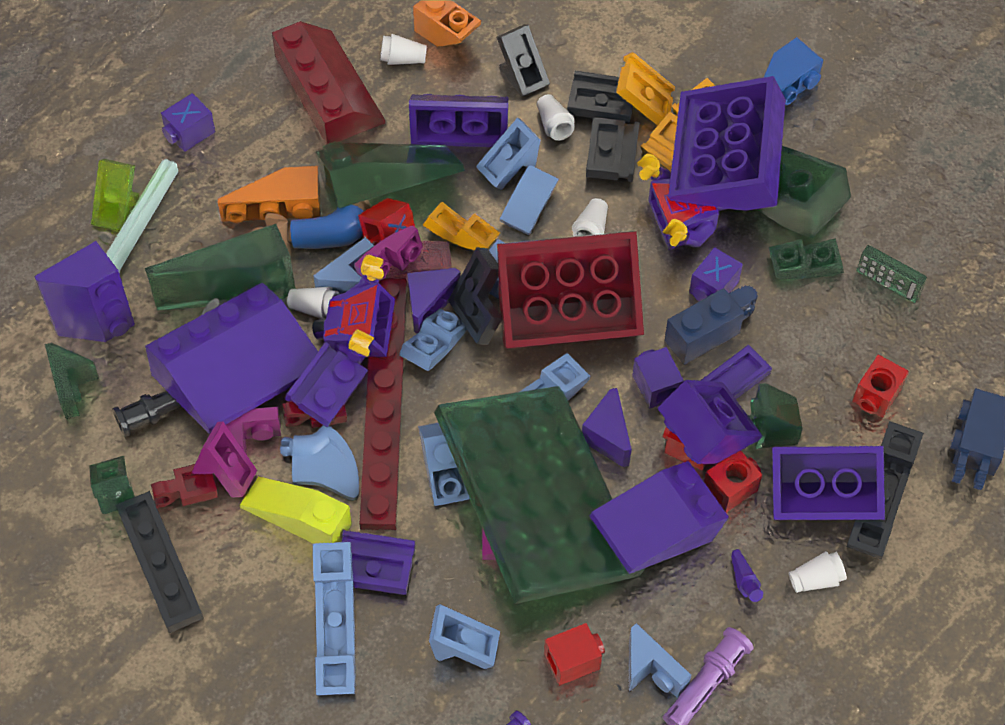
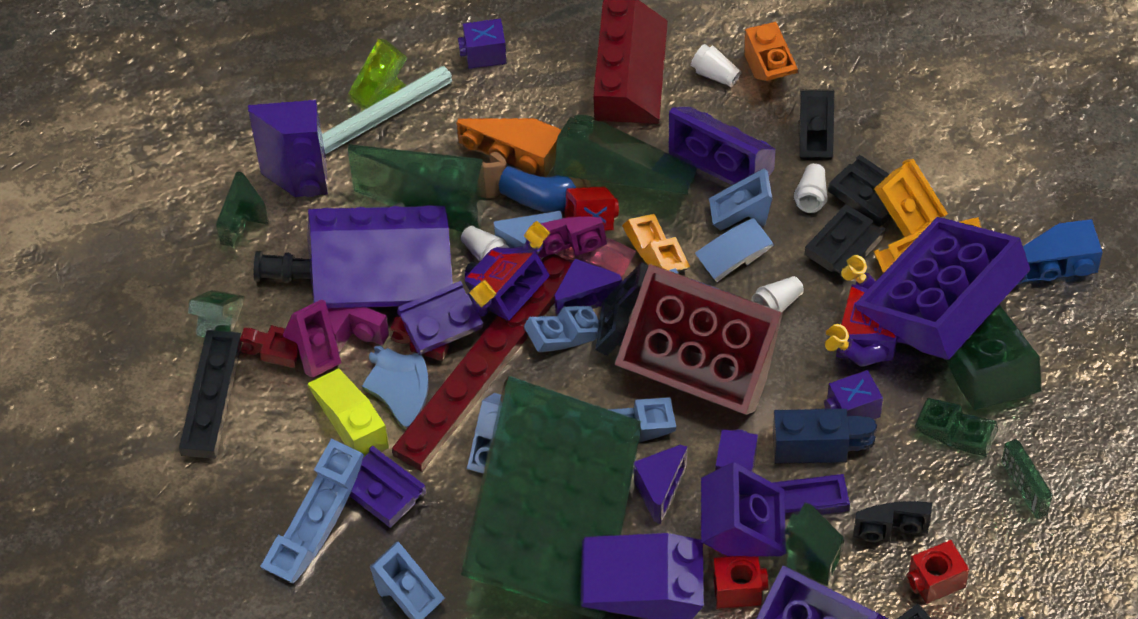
camera: 35 degrees right, 5 degrees down
none -> black slope [853,501,932,542]

